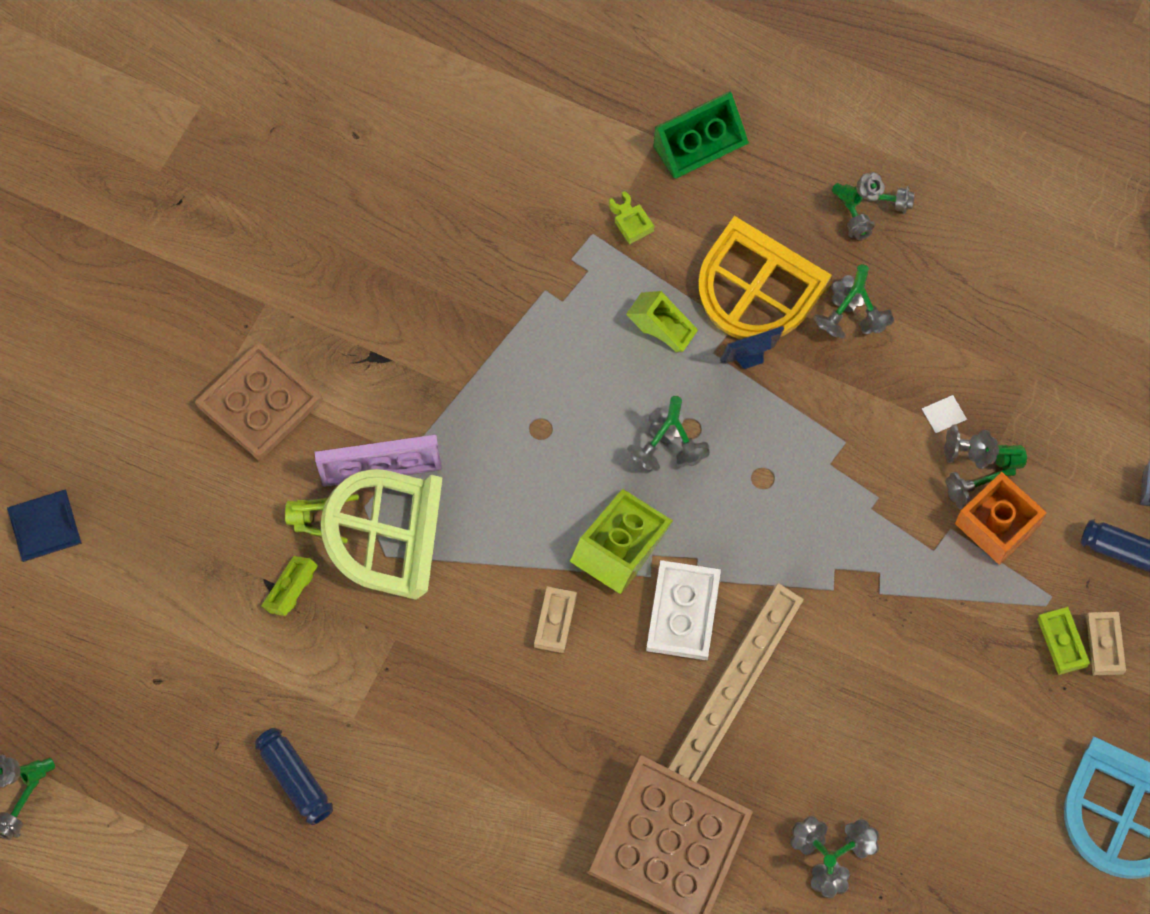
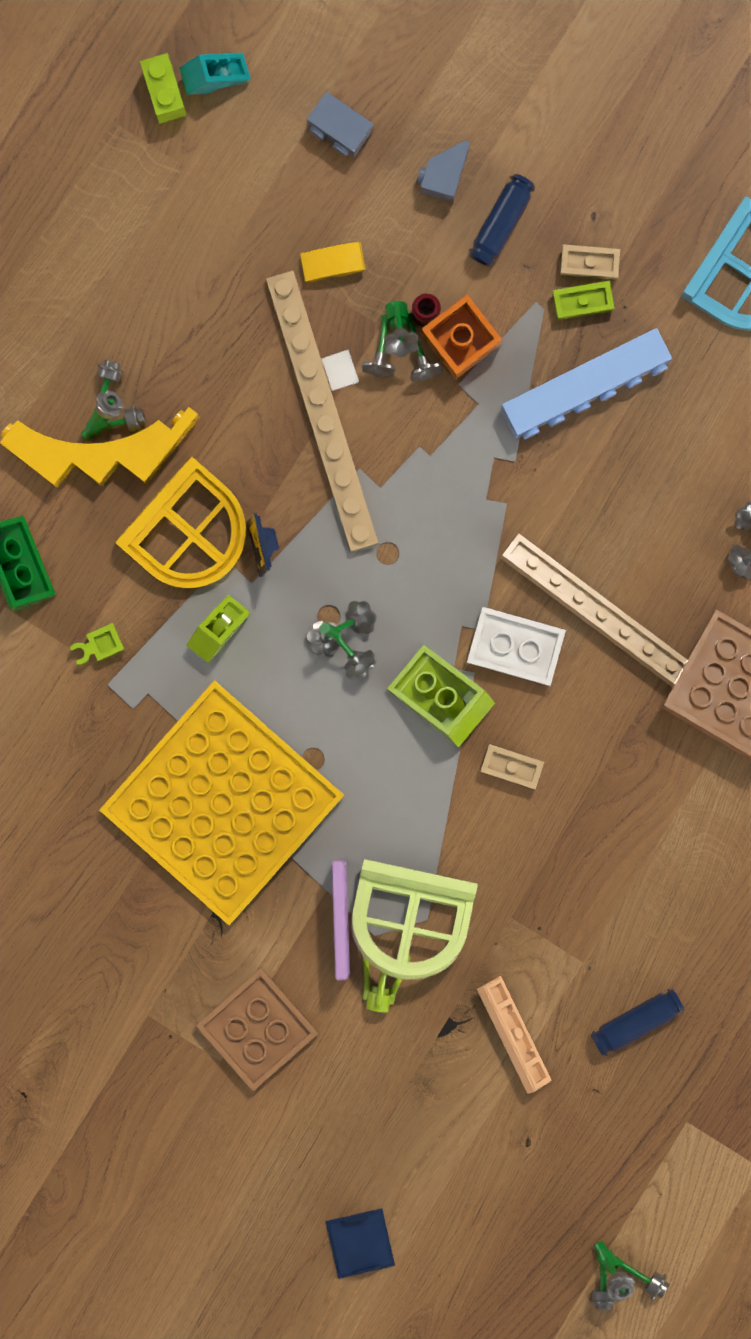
camera: 80 degrees left, 20 degrees up
lime plate [261,556,318,616] -> none
flat silver plant [813,264,894,339] -> none
none -> yellow arch [0,407,200,488]
none -> yellow plate [99,680,344,926]
none -> tan plate [266,270,379,552]
none -> yellow slope [300,242,366,283]
none -> dark red brick [412,293,441,327]
none -> light nougat plate [477,976,552,1094]
none -> light blue brick [500,328,672,440]

